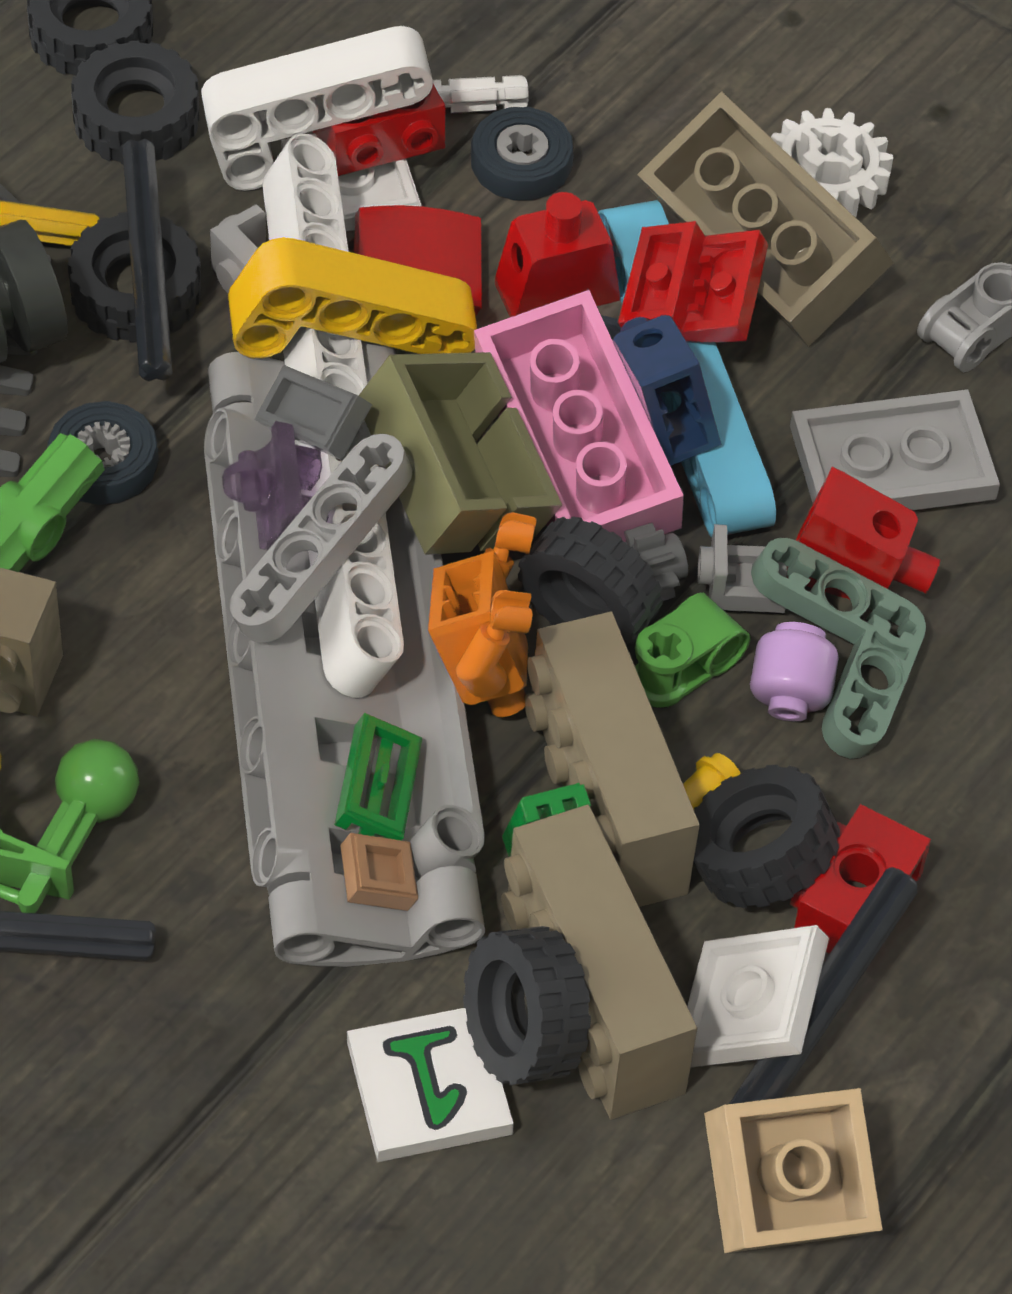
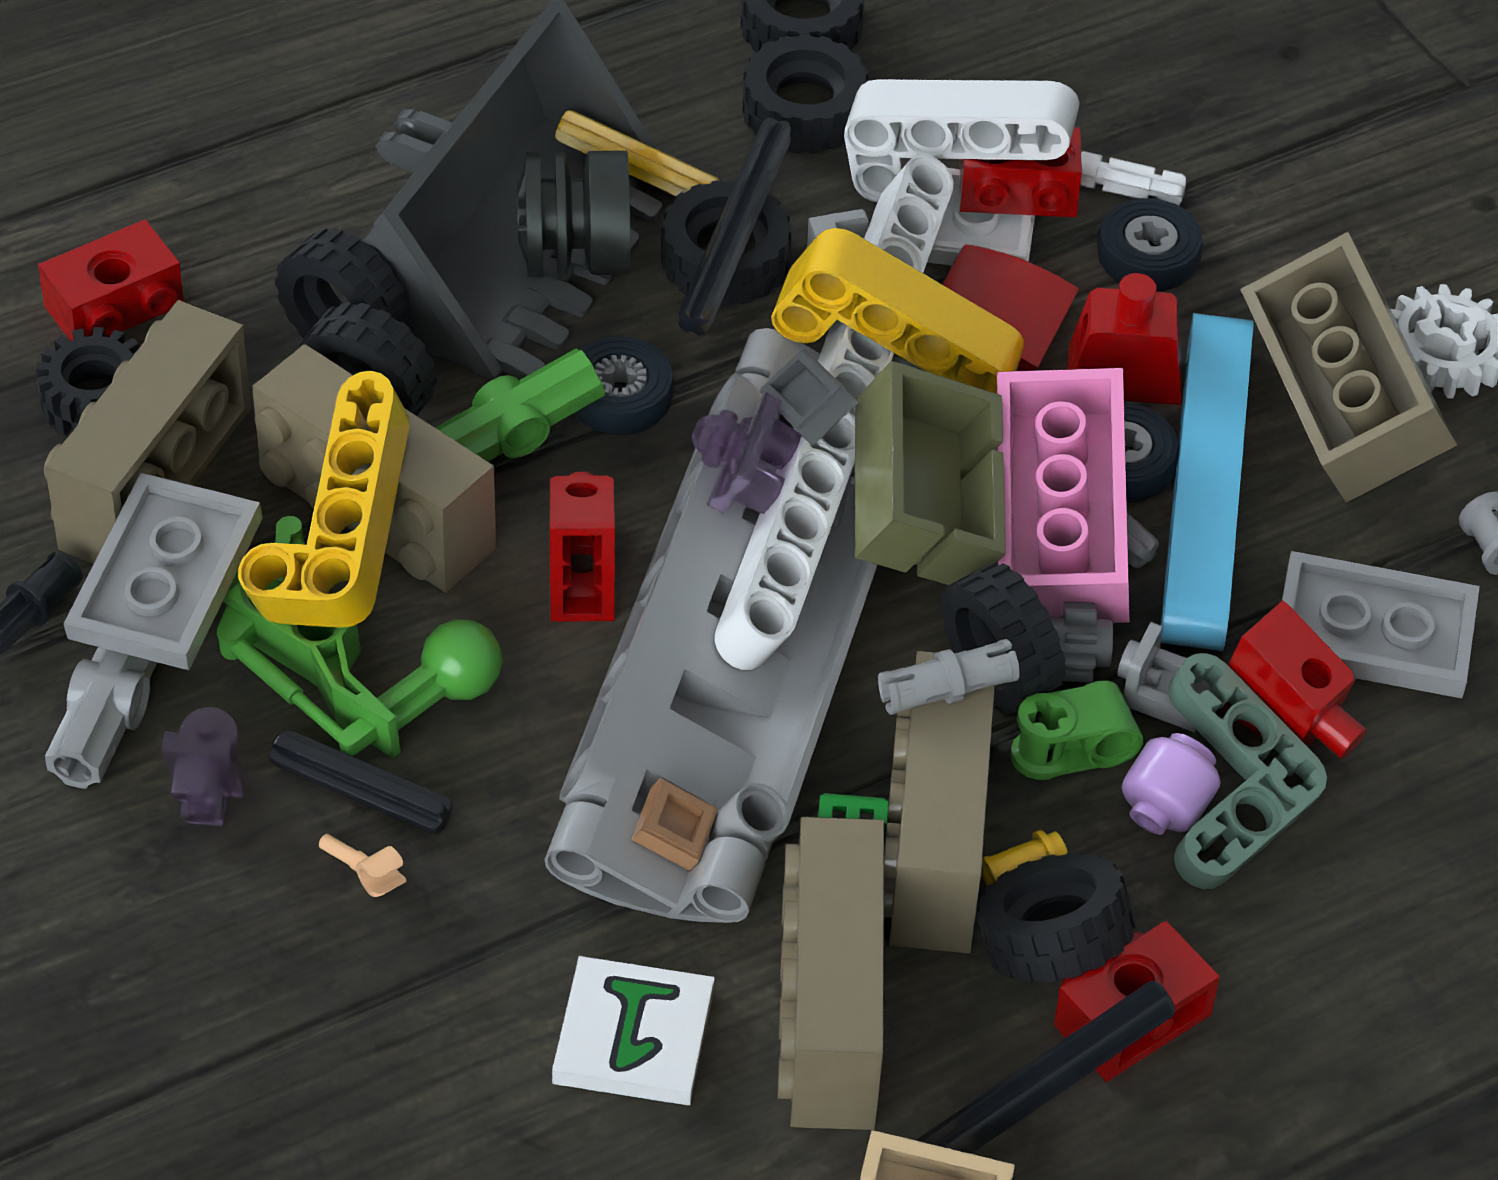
camera: 25 degrees right, 5 degrees down
light grey beam [229,434,412,643] -> none
green tile [334,713,423,841] -> none
orange torso [428,512,537,717] -> none
black tyre [463,926,591,1085] -> none
dark blue torso [613,315,722,466] -> none
red slope [618,221,769,342] -> none
white tile [687,925,829,1067] -> none
none -> light nougat hand [319,834,406,897]
none -> red torso [550,472,615,622]
none -> light grey pin [878,639,1019,715]

